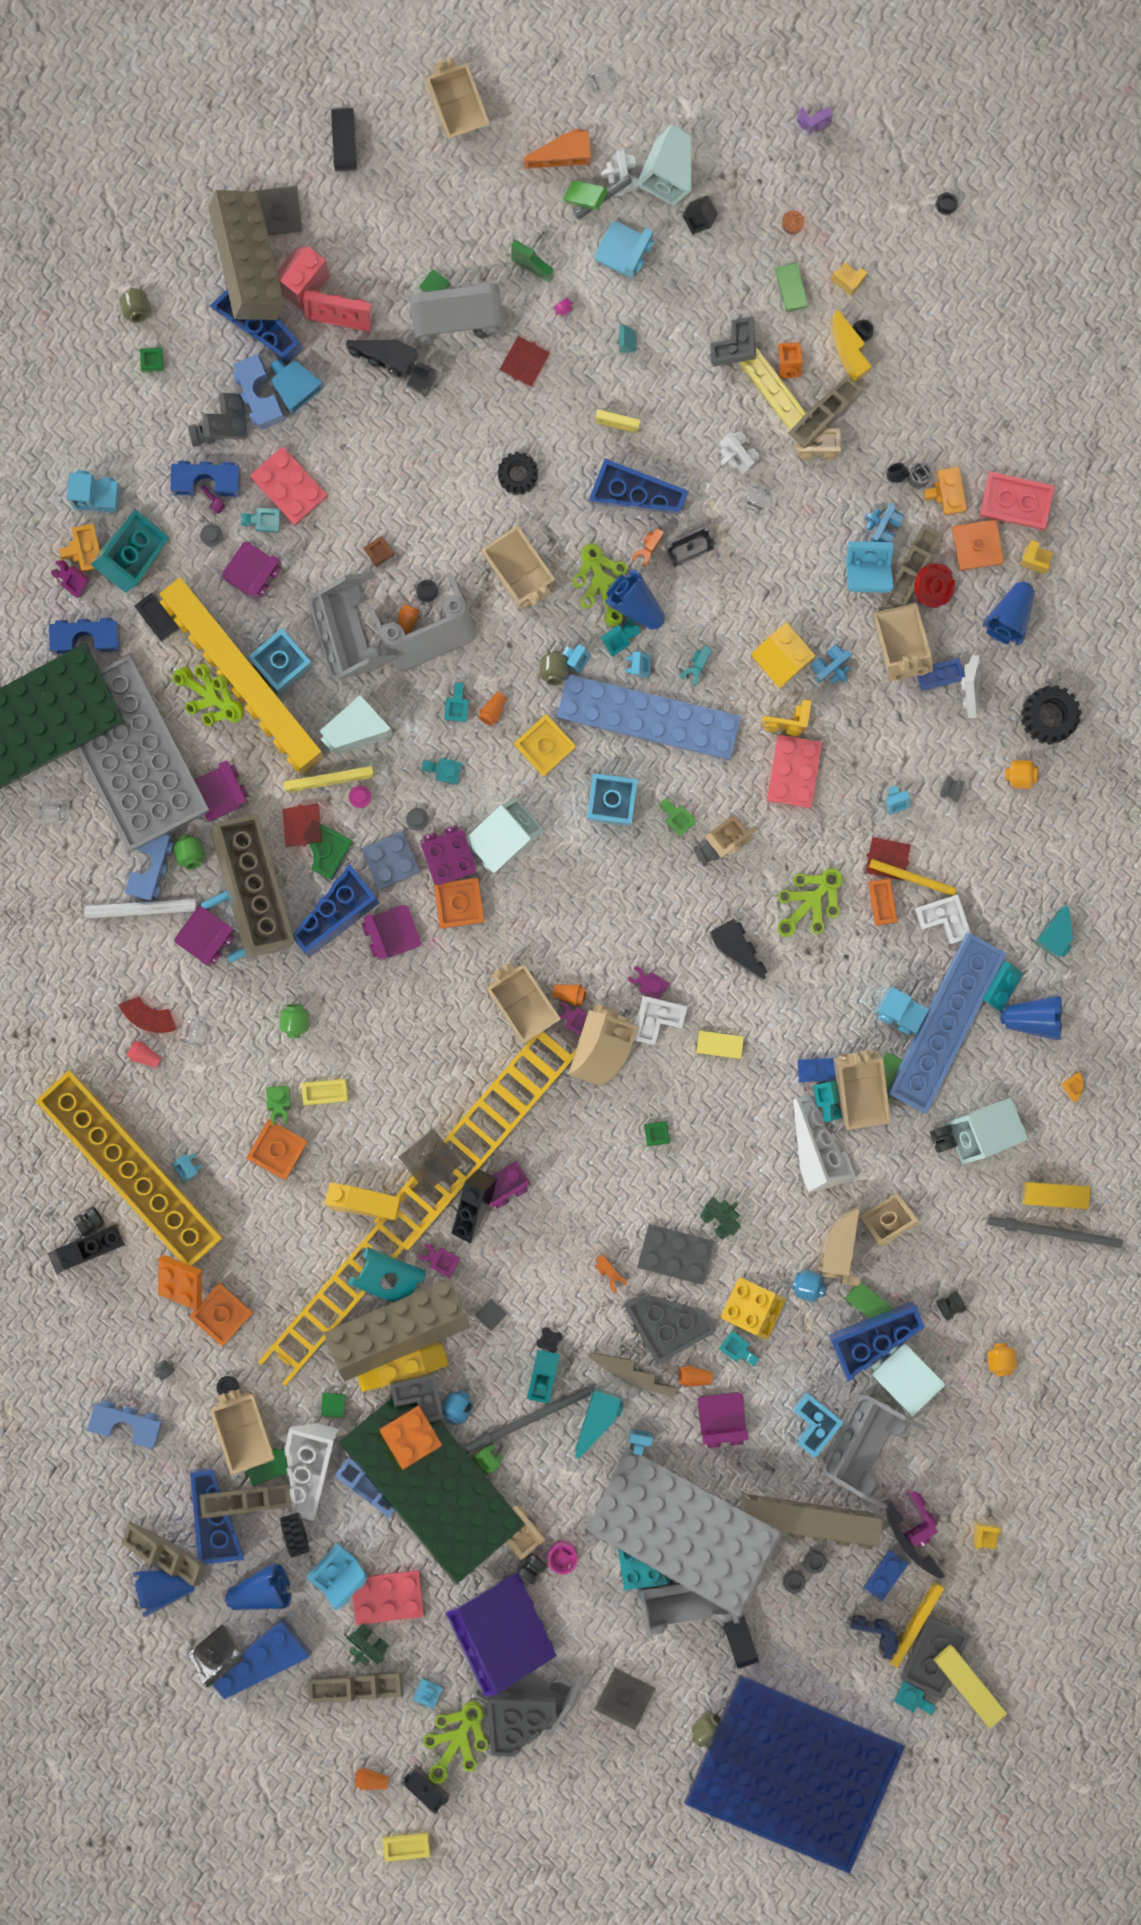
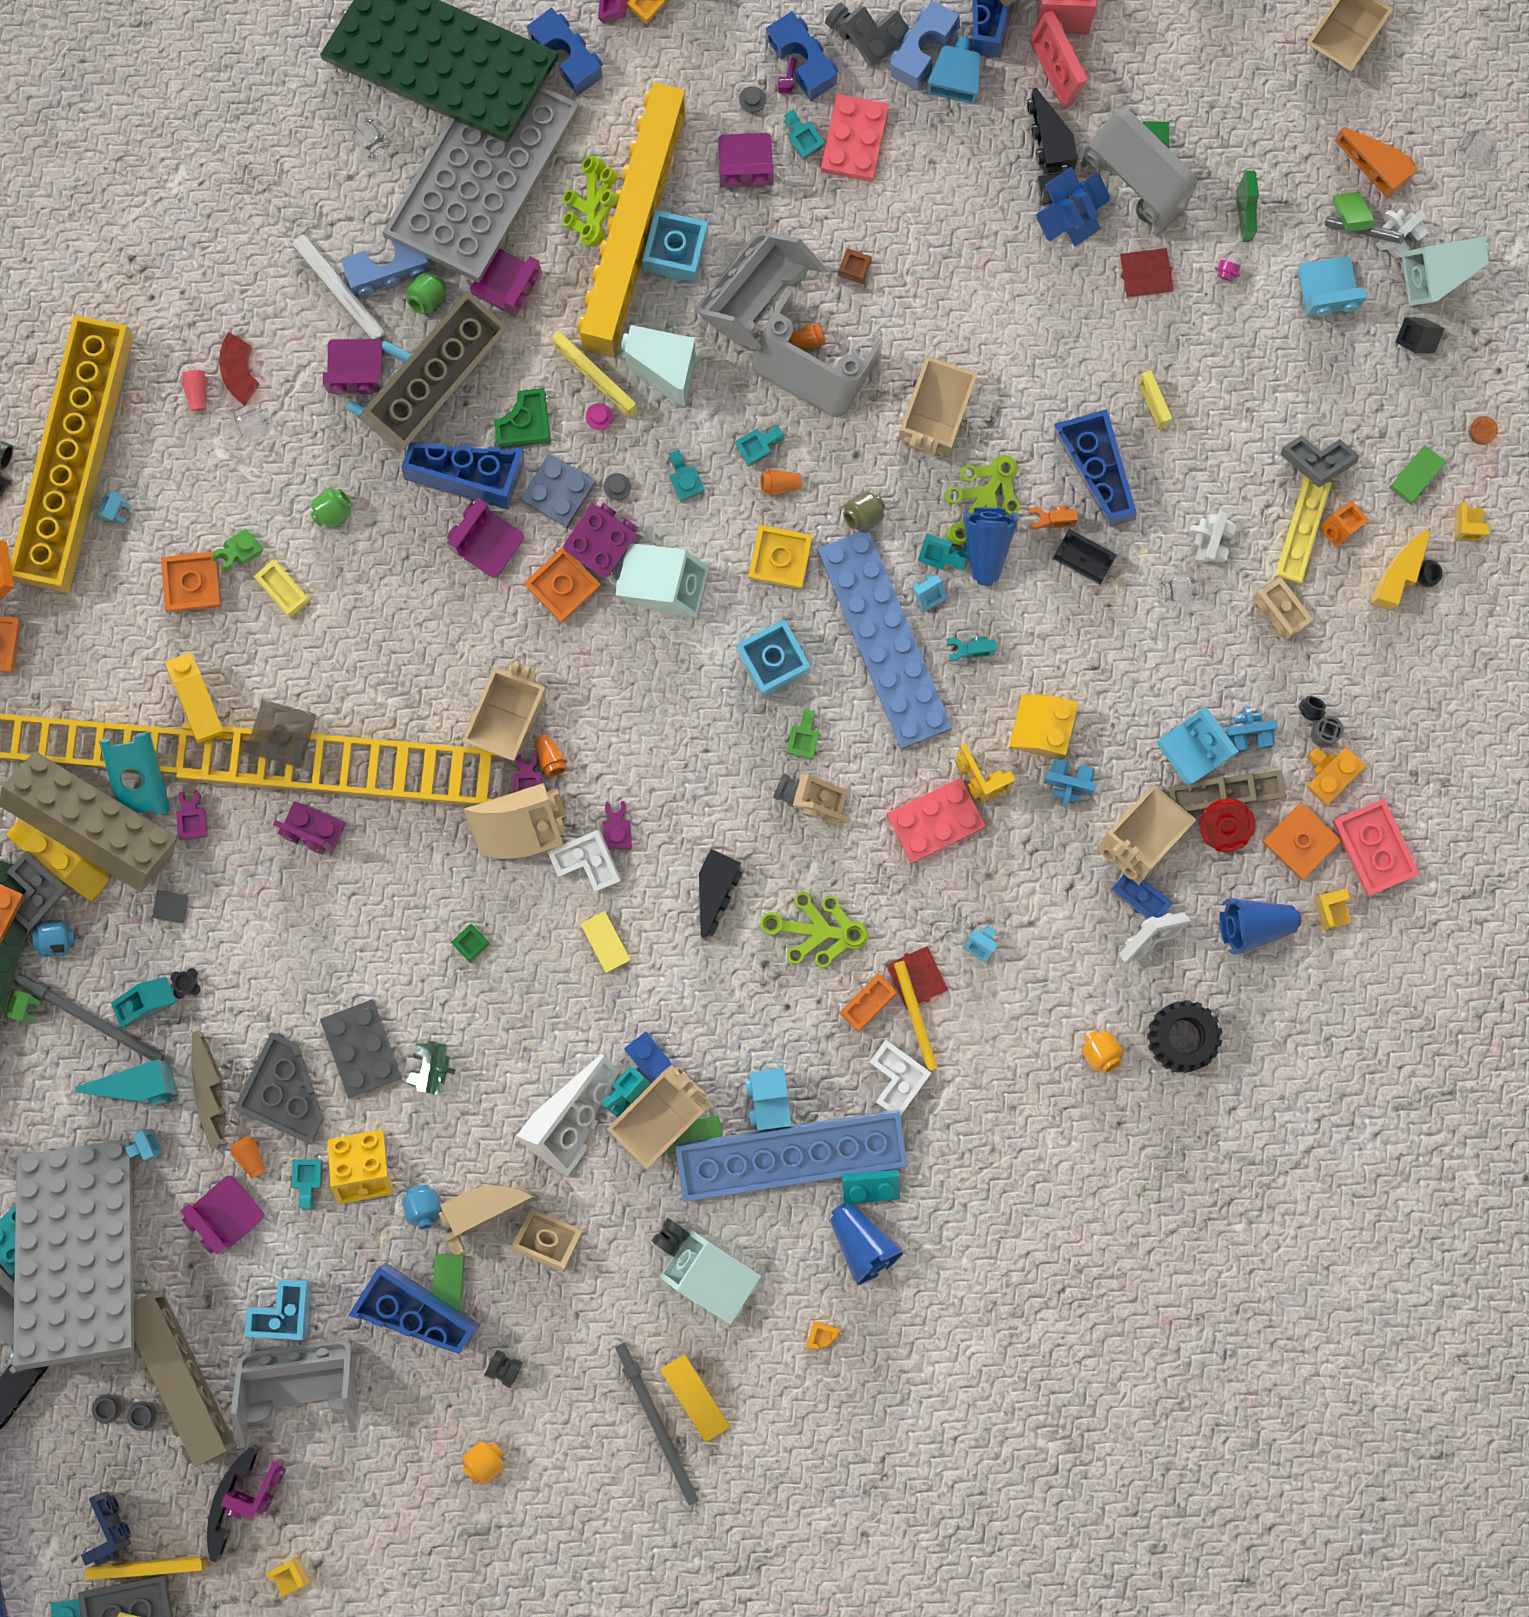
camera: 60 degrees right, 5 degrees down
teal slope [91,509,170,593] -> none
black tile [134,593,179,642] -> none
clear red piece [282,803,322,848] -> none
black plate [416,580,438,602] -> none
black slope [451,1169,497,1244] -> none
black tyre [498,452,538,495] -> none
medium azure tile [562,644,591,674] -> none
orange plate [595,1254,627,1293] -> none
teal slope [619,325,636,353] -> none
dark tan slope [788,375,863,448] -> none
blue plate [863,1549,909,1601] -> none
light aqua slope [869,1342,945,1417] -> none
dark grey wheel [940,776,965,803] -> none
teal slope [1035,905,1073,959] -> none
none -> blue piece [1036,167,1110,246]

